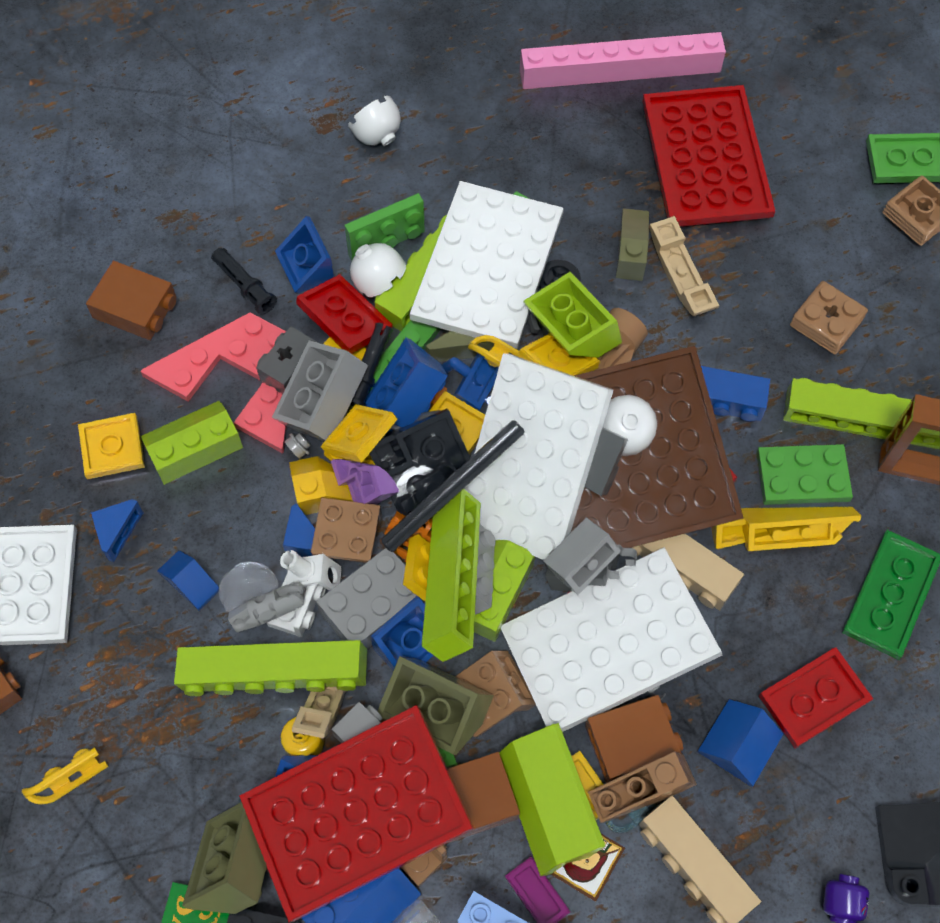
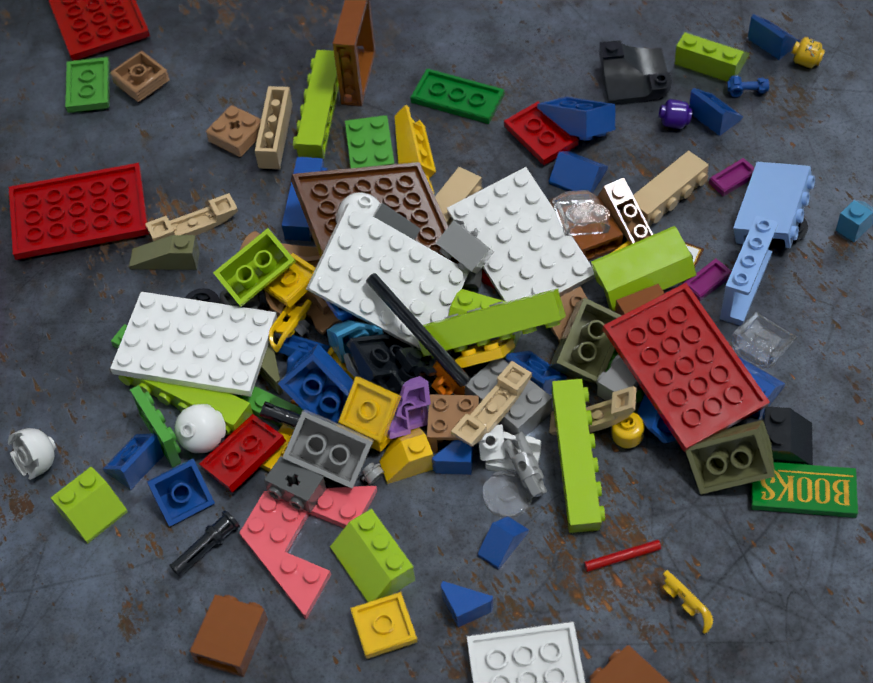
camera: 90 degrees left, 10 degrees down
none -> lime slope [51,466,128,544]
none -> blue slope [102,434,164,490]
none -> tan brick [255,86,292,169]
none -> dark azure slope [327,320,383,364]
none -> tan slope [451,361,532,447]
none -> blue slope [537,97,615,140]
none -> clear slope [552,190,610,236]
none -> red bar [584,540,661,572]

